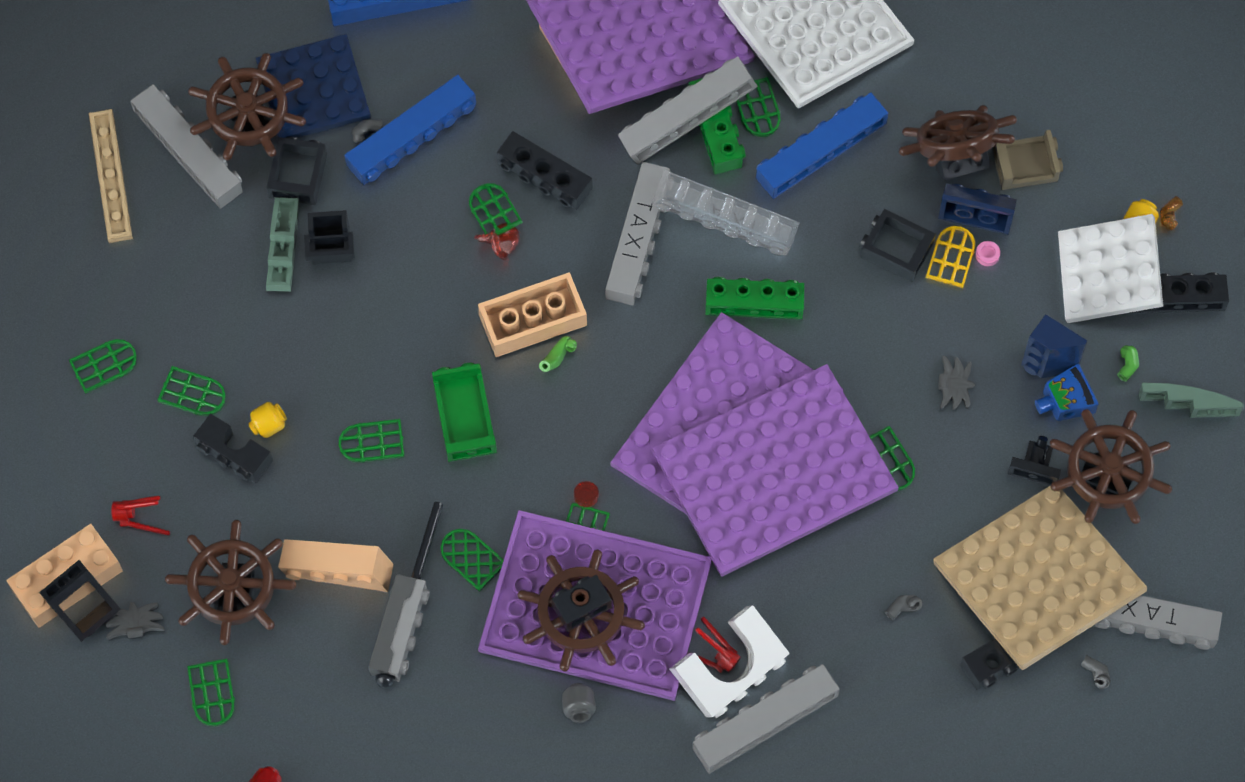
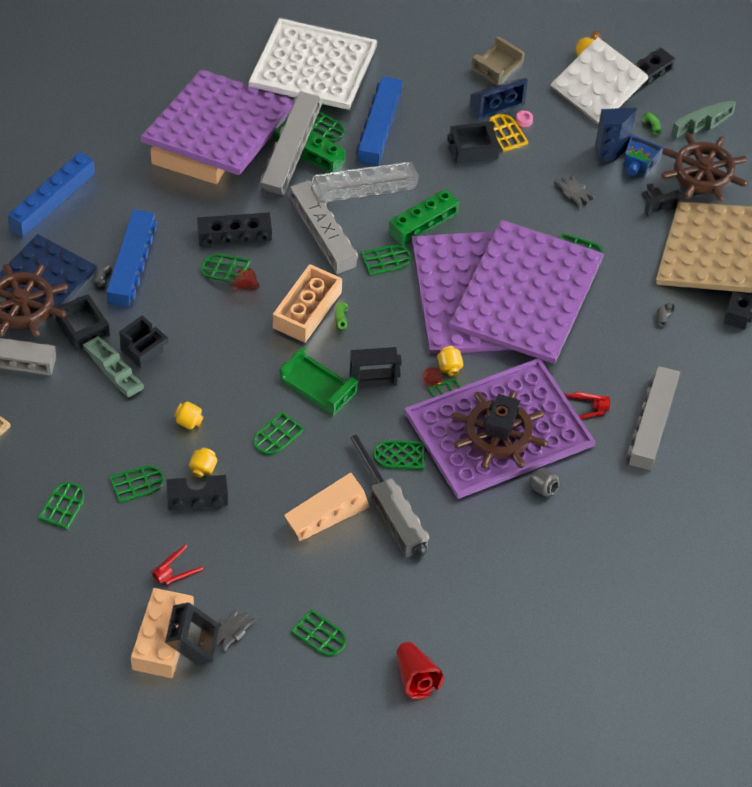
camera: 45 degrees left, 15 degrees down
reddish brown brick [165,520,296,645] -> none
white arch [670,605,790,718] -> none
reddish brown brick [899,105,1017,181] -> none
none -> yellow head [174,401,204,430]
none -> black window [349,347,402,388]
none -> green window [361,245,411,276]
none -> yellow head [437,346,463,376]

